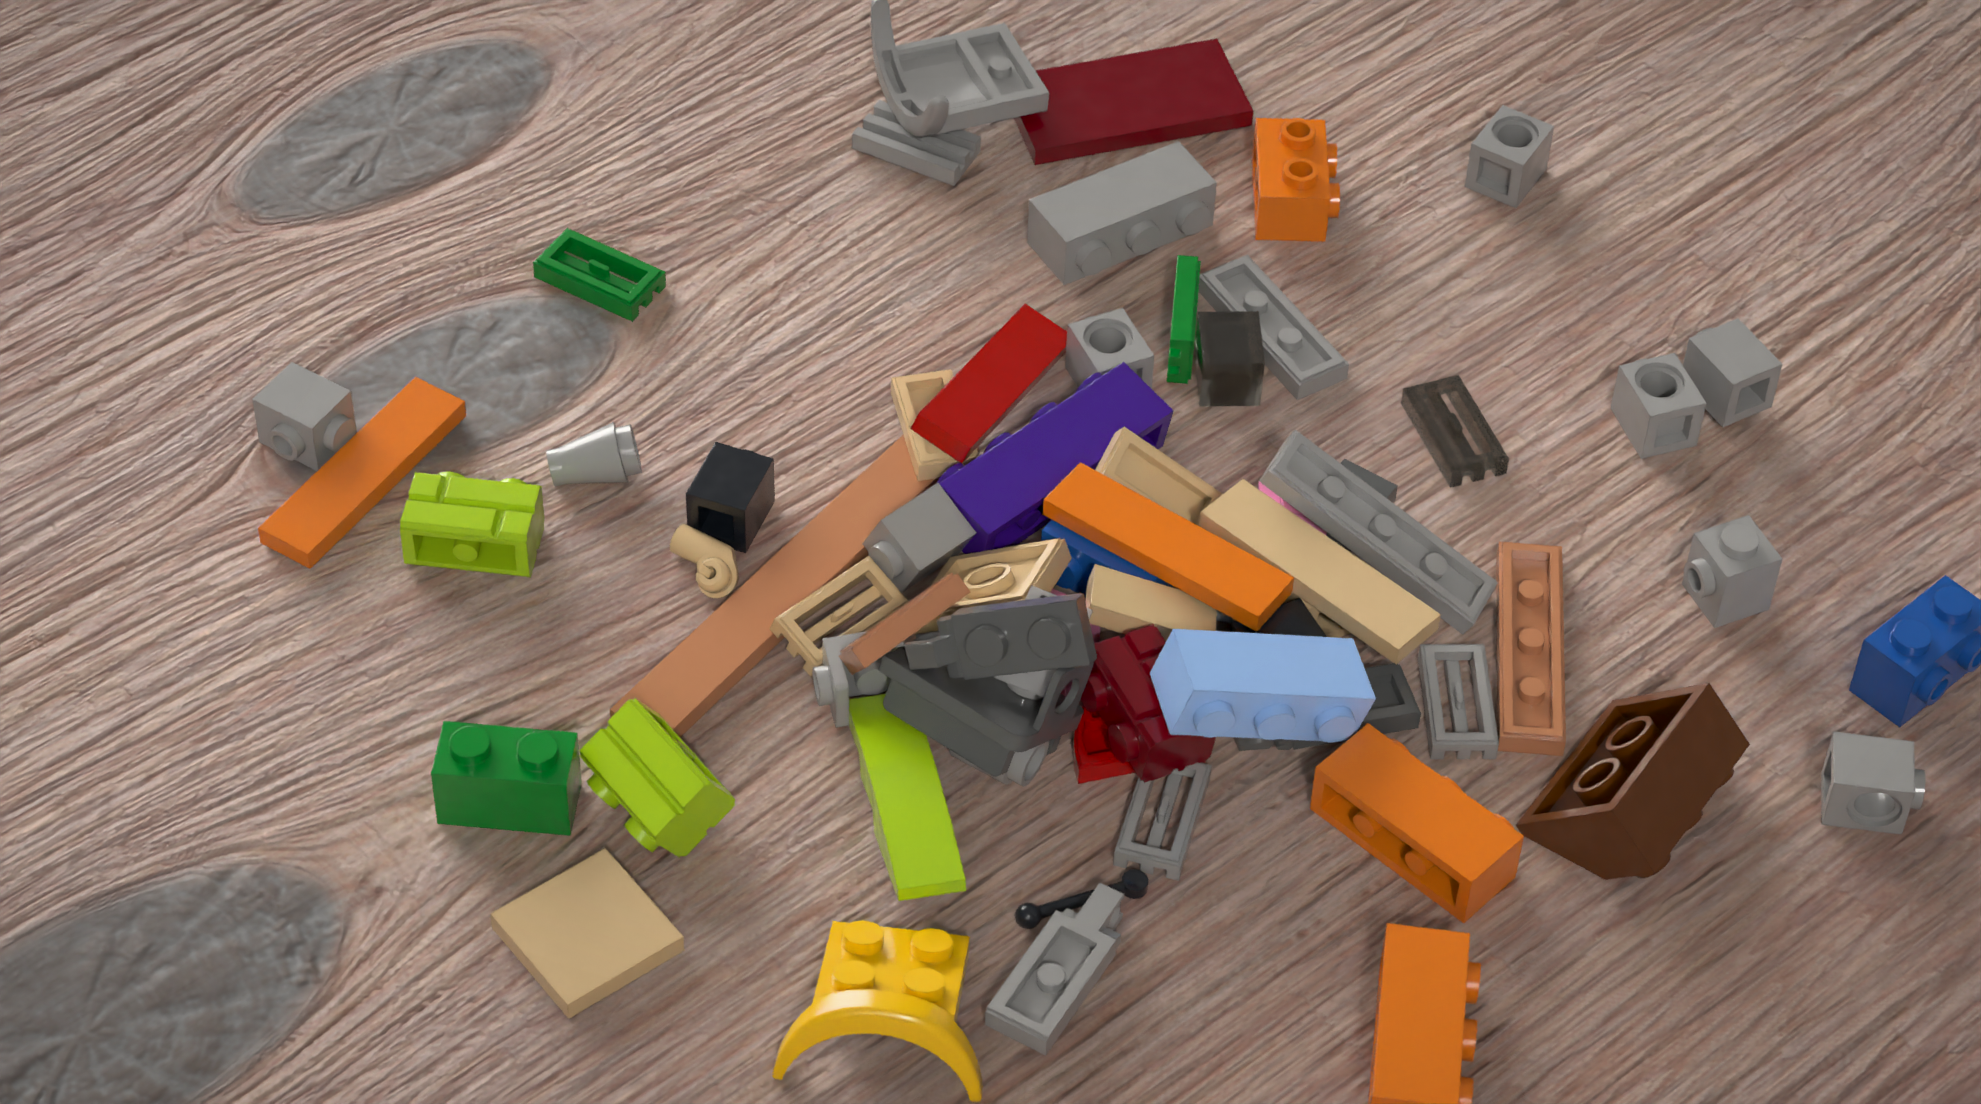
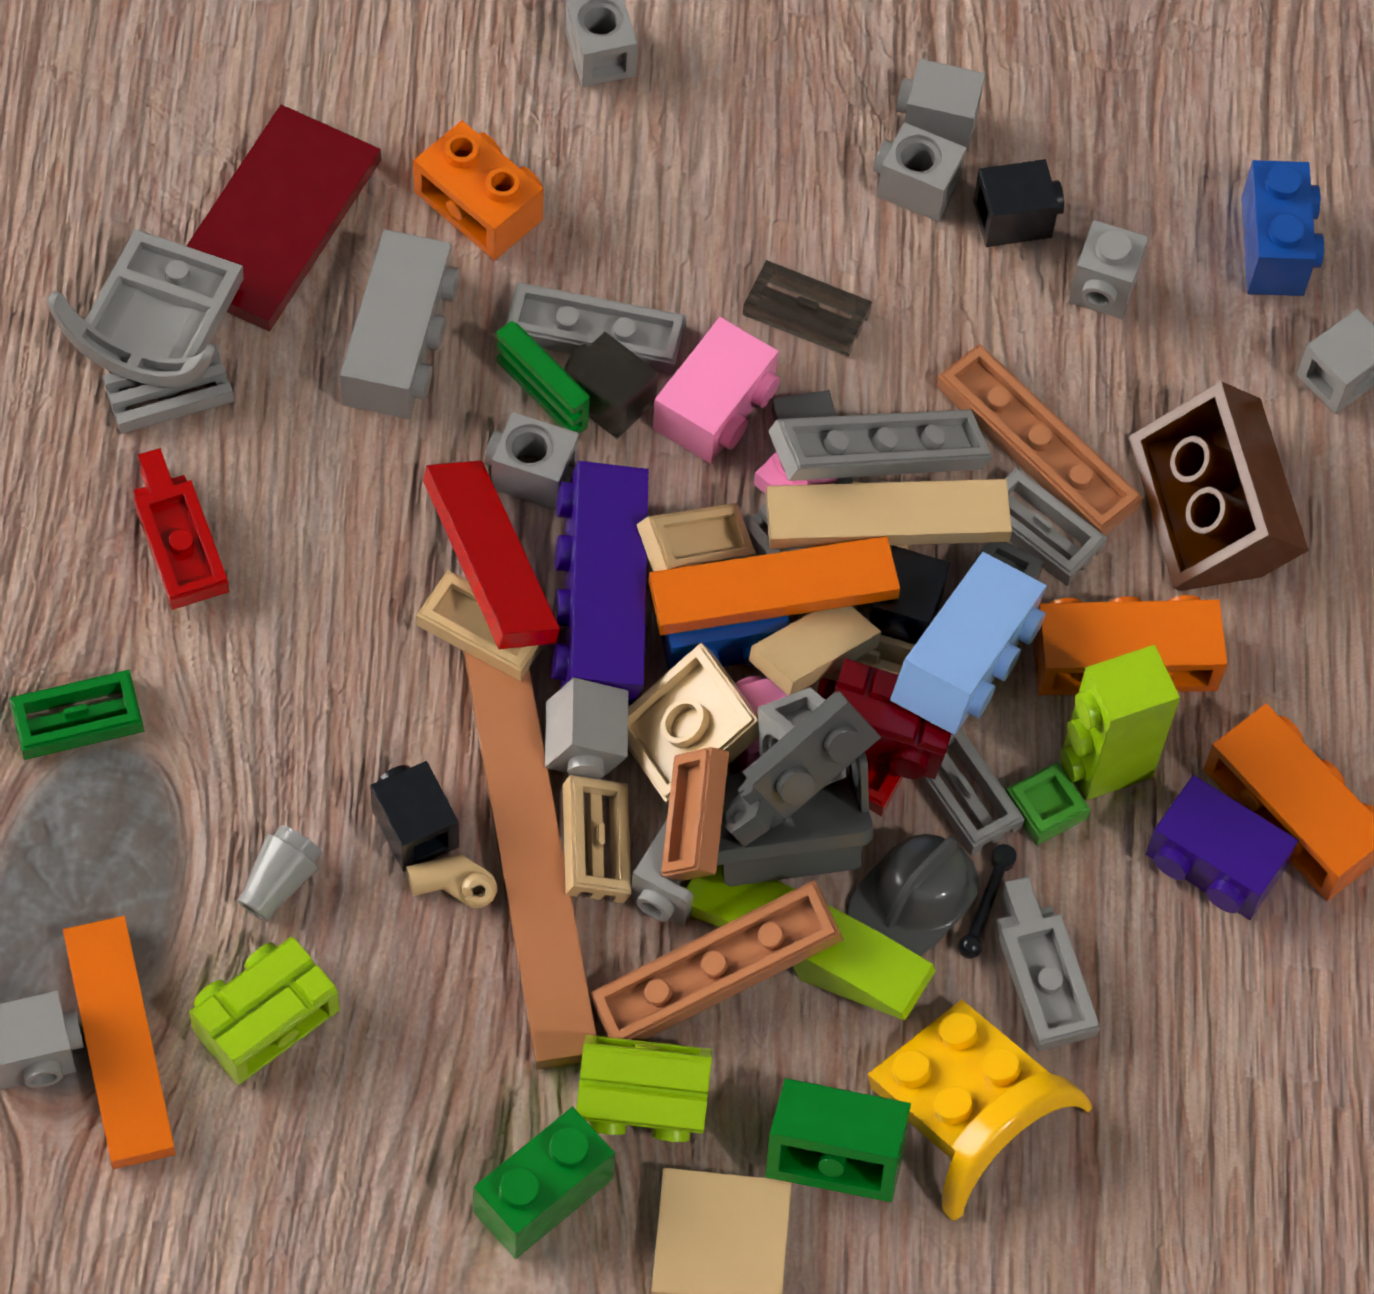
camera: 50 degrees left, 15 degrees up
none -> red hinge [133,448,230,610]
none -> nougat tile [589,880,844,1041]
none -> bright pink brick [653,317,780,464]
none -> green brick [765,1078,911,1203]
none -> dark grey piece [848,834,979,956]
none -> black brick [973,159,1064,247]
none -> bright green tile [1006,761,1091,846]
none -> lime brick [1059,645,1180,800]
none -> dark purple brick [1145,775,1299,920]

